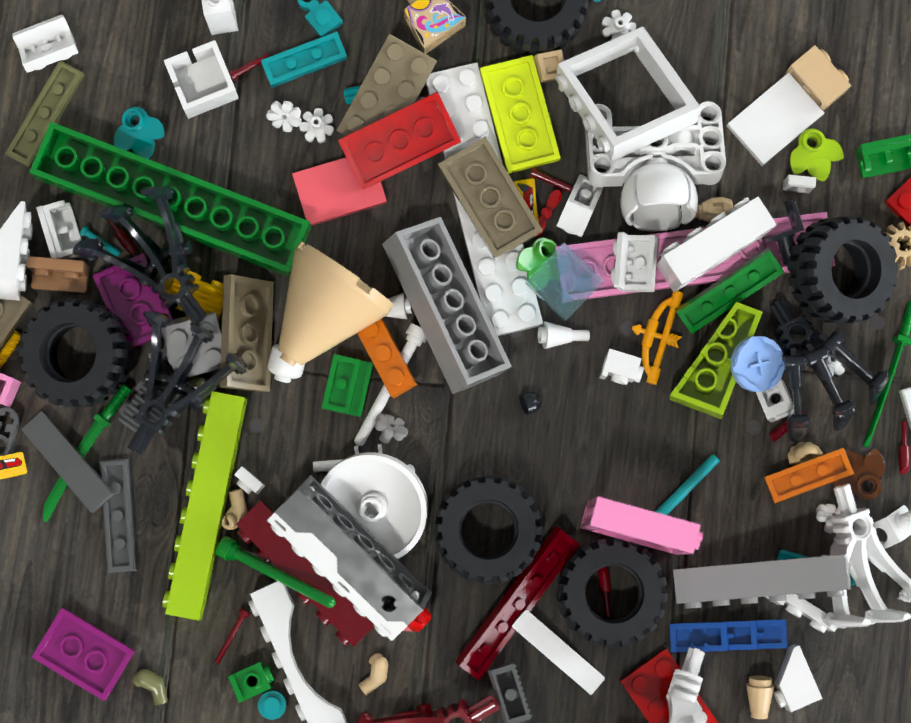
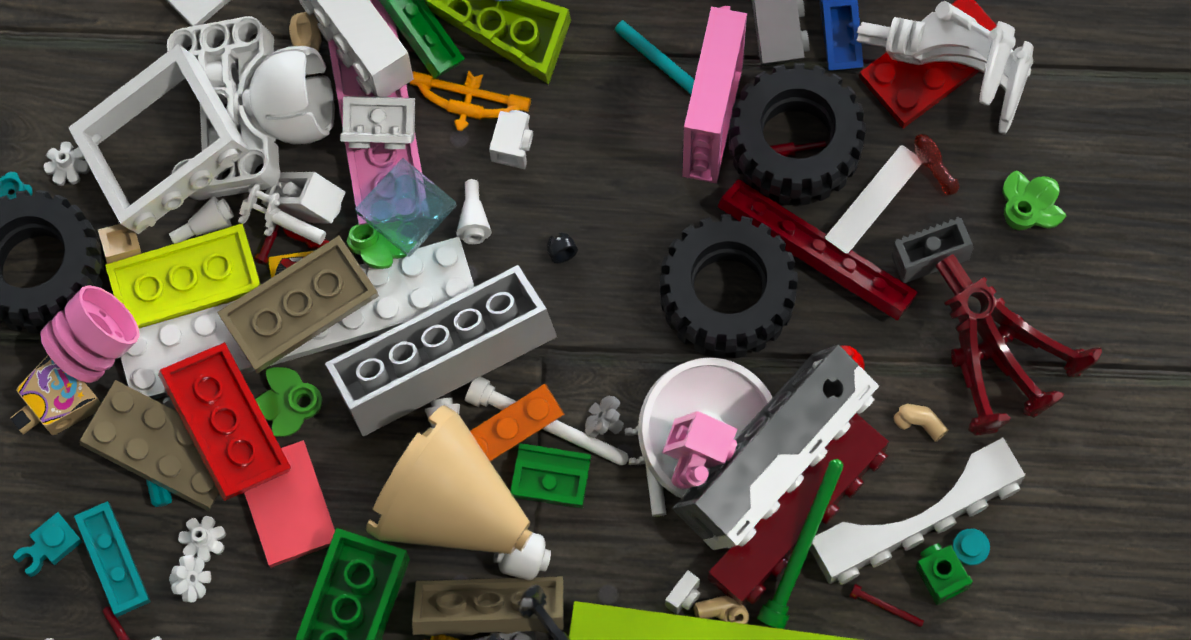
camera: 80 degrees left, 10 degrees down
none -> bright pink wheel [40,285,140,383]
none -> white cone [169,196,234,244]
none -> white piece [238,184,326,245]
none -> bright green plate [255,367,322,437]
none -> bright pink brick [662,411,737,490]
none -> clear red piece [914,134,960,195]

